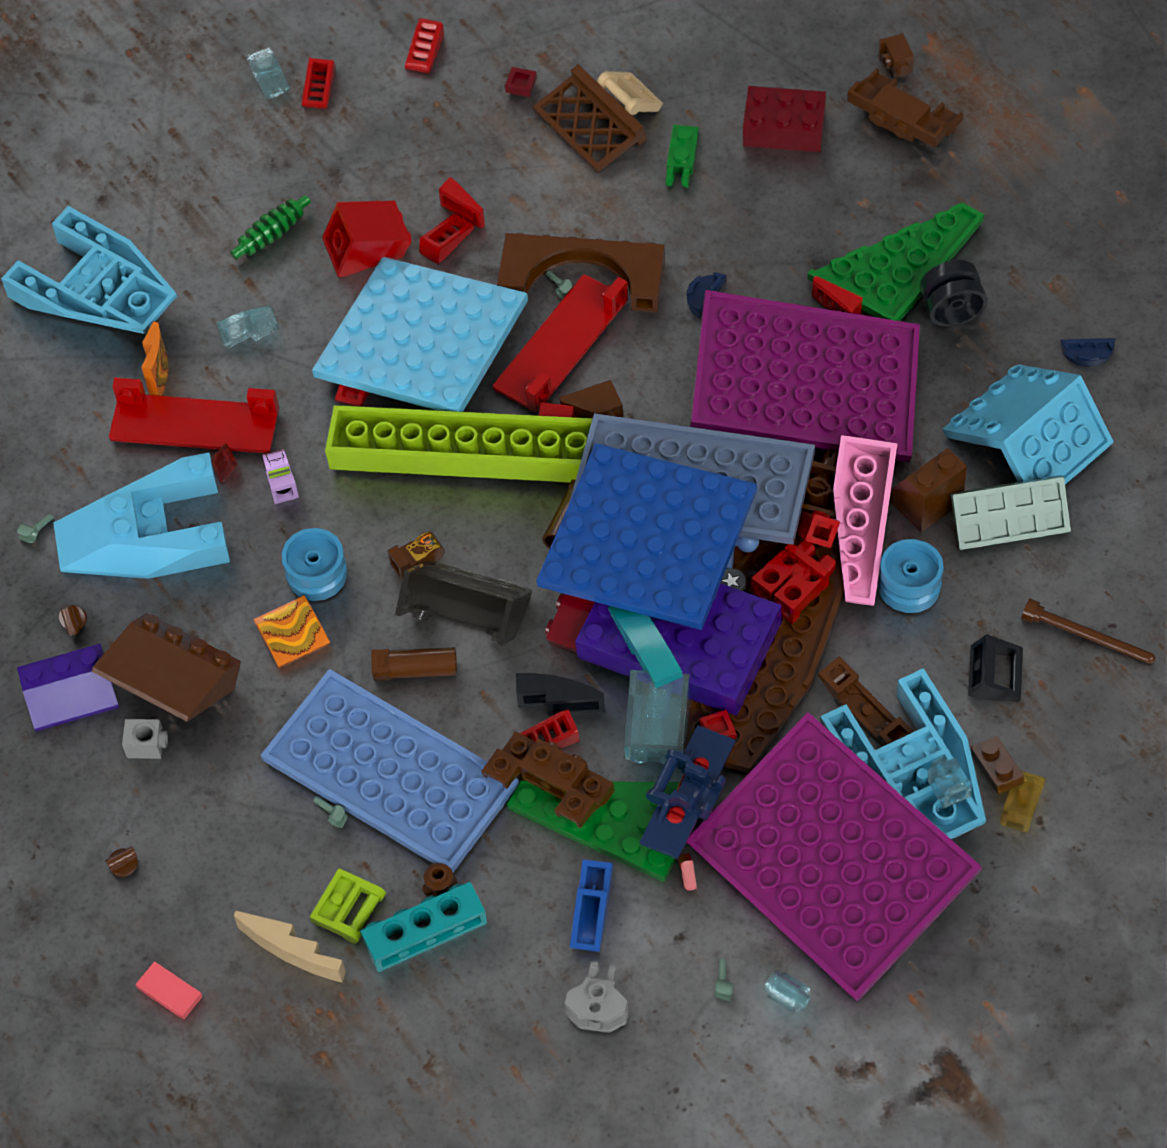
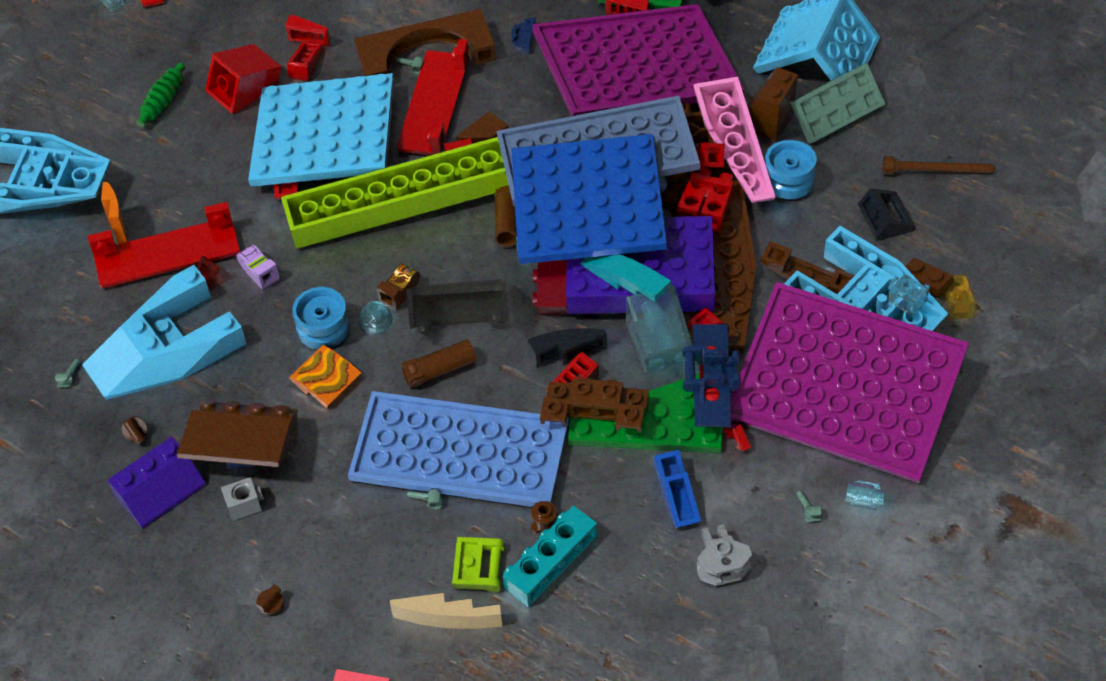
camera: 25 degrees left, 5 degrees down
clear light blue slope [217,306,279,349] -> none
none -> clear light blue brick [359,301,393,333]

